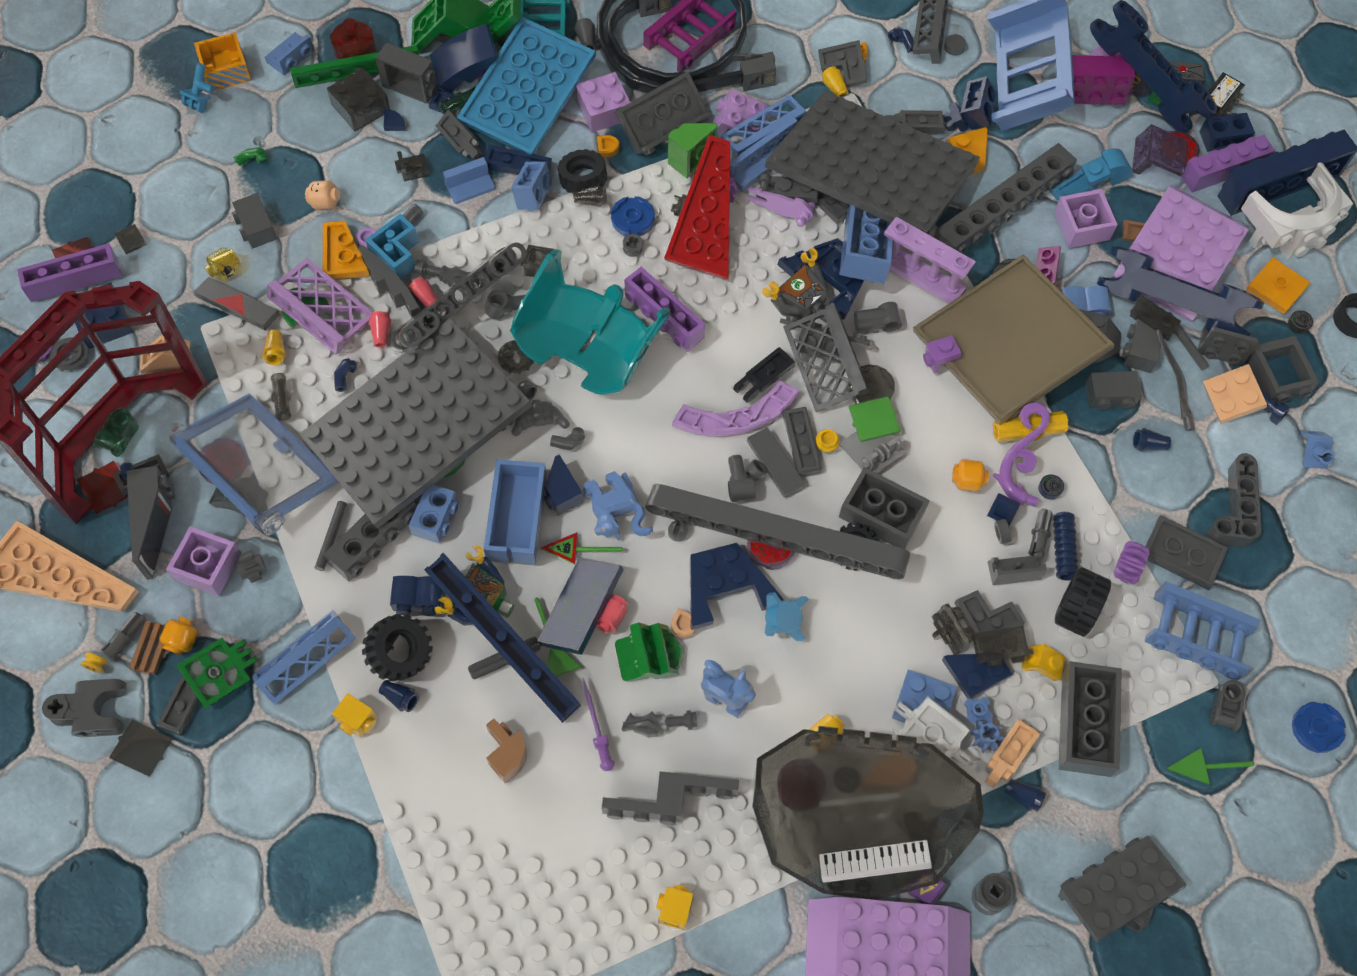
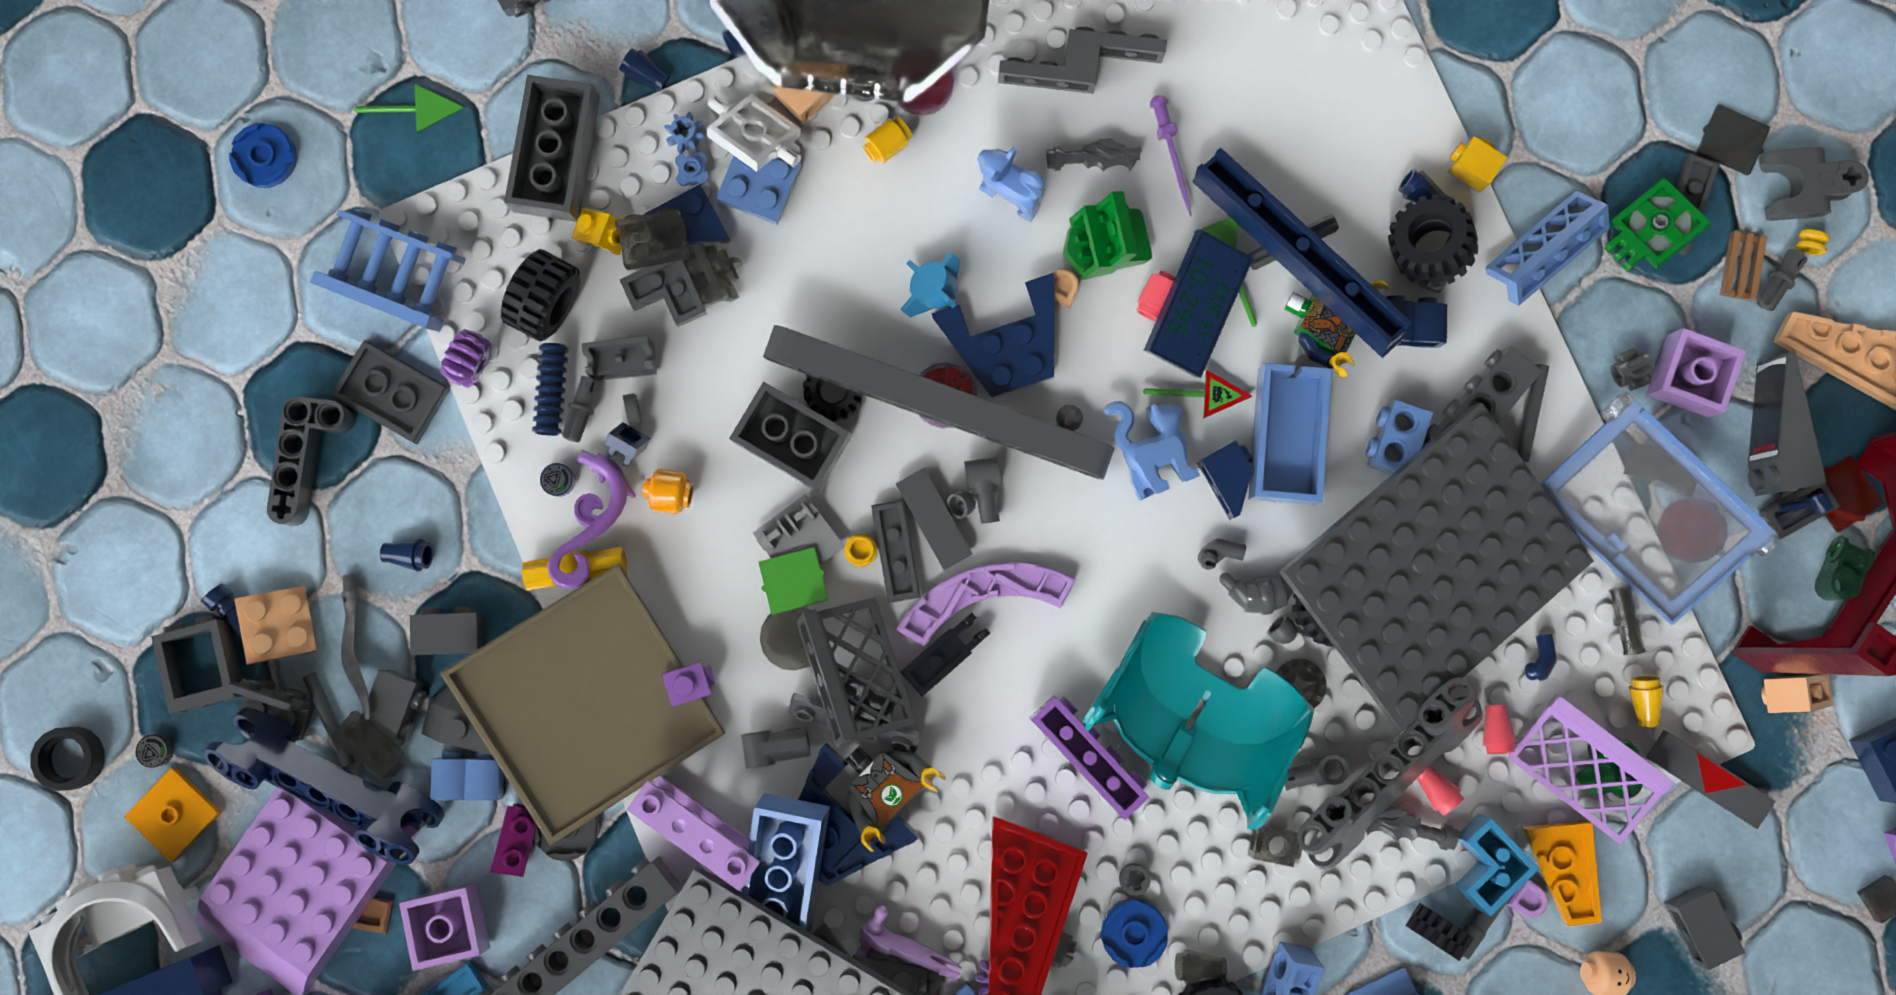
camera: 175 degrees left, 20 degrees up
light orange head [159,616,199,656] -> none
clear yellow head [204,247,241,281] -> none
dark grey slope [359,245,420,318] -> none
medium nougat brick [486,718,527,784] -> none
light nougat hinge [985,718,1041,788] -> none
dark grey piece [1209,680,1246,732] -> none
medium blue bracket [1300,430,1335,468] -> none
none -> black tyre [1405,903,1474,961]

